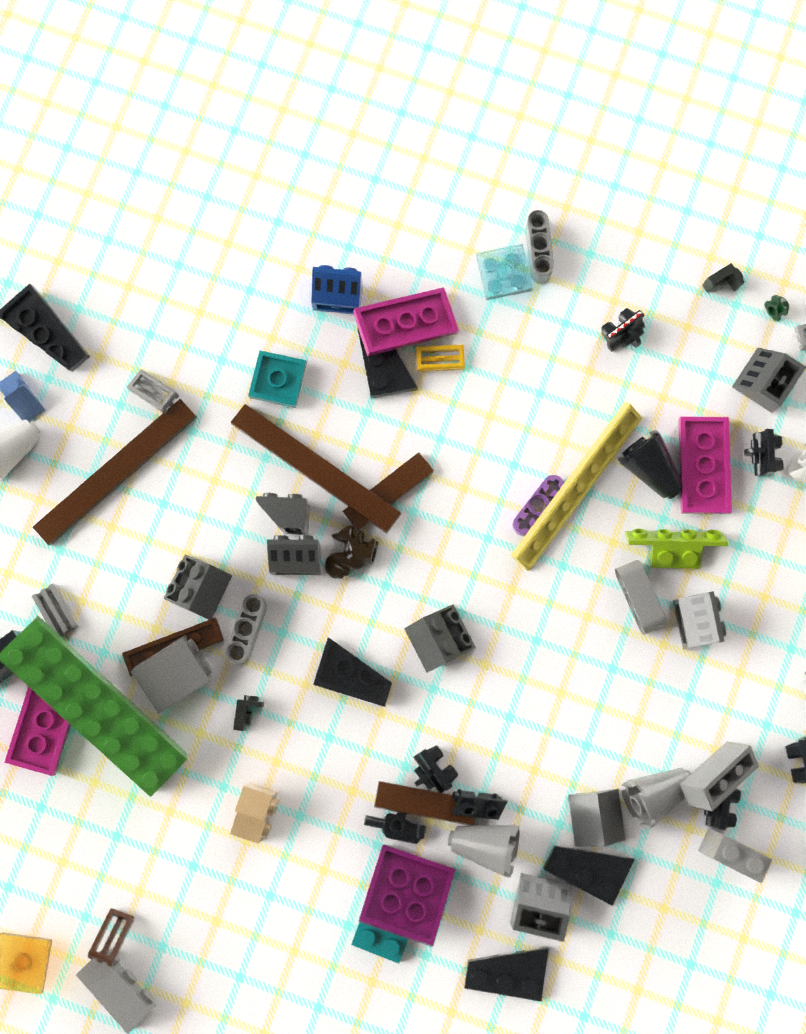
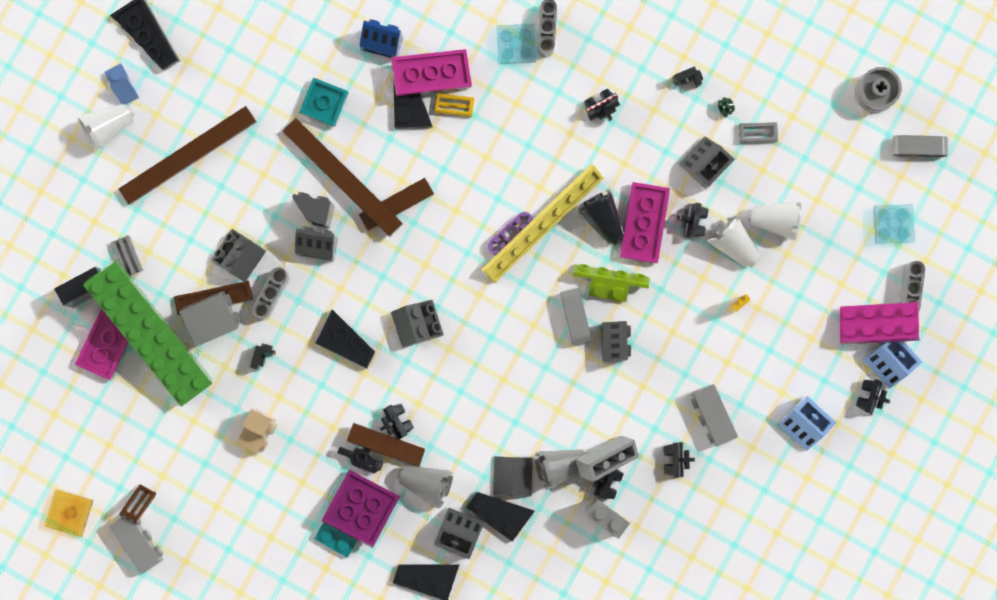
camera: 10 degrees right, 5 degrees up
light grey tile [126,369,179,414] -> none
dark brown animal [325,526,379,579] -> none
black hinge [452,789,508,820] -> none

